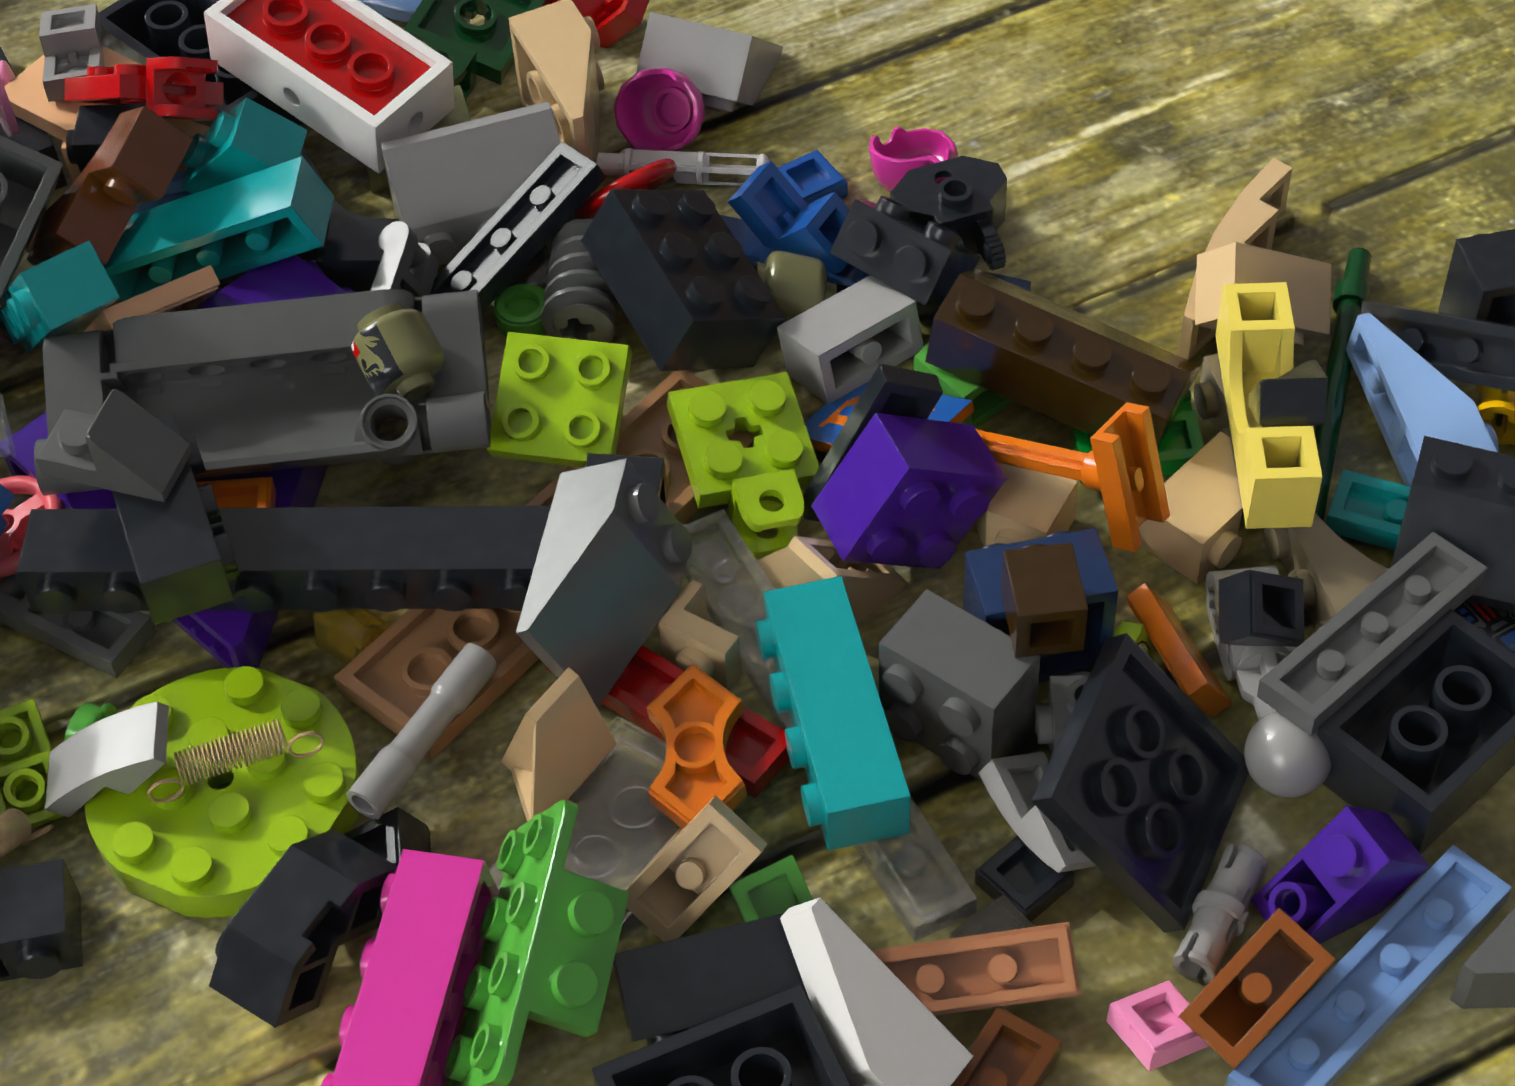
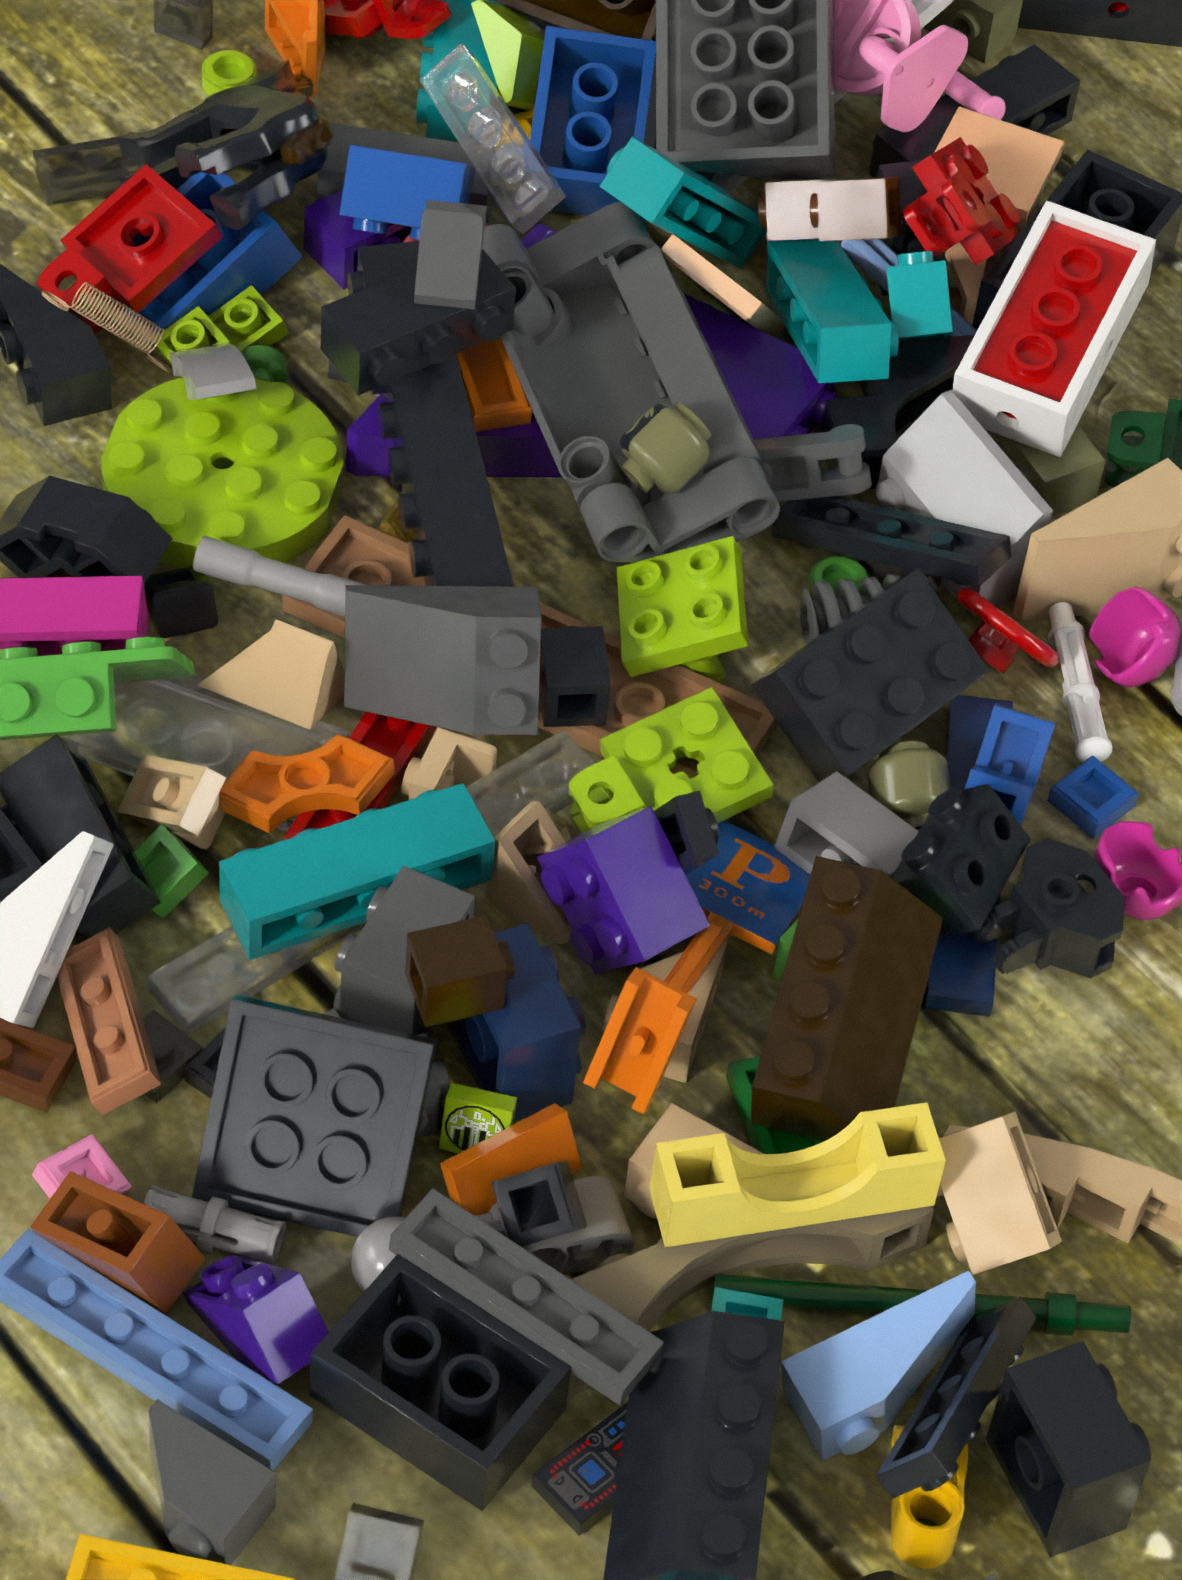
camera: 70 degrees right, 0 degrees up
light grey slope [39,4,104,102] -> none
tan piece [147,719,324,803] -> none
black slope [1248,360,1328,427] -> none

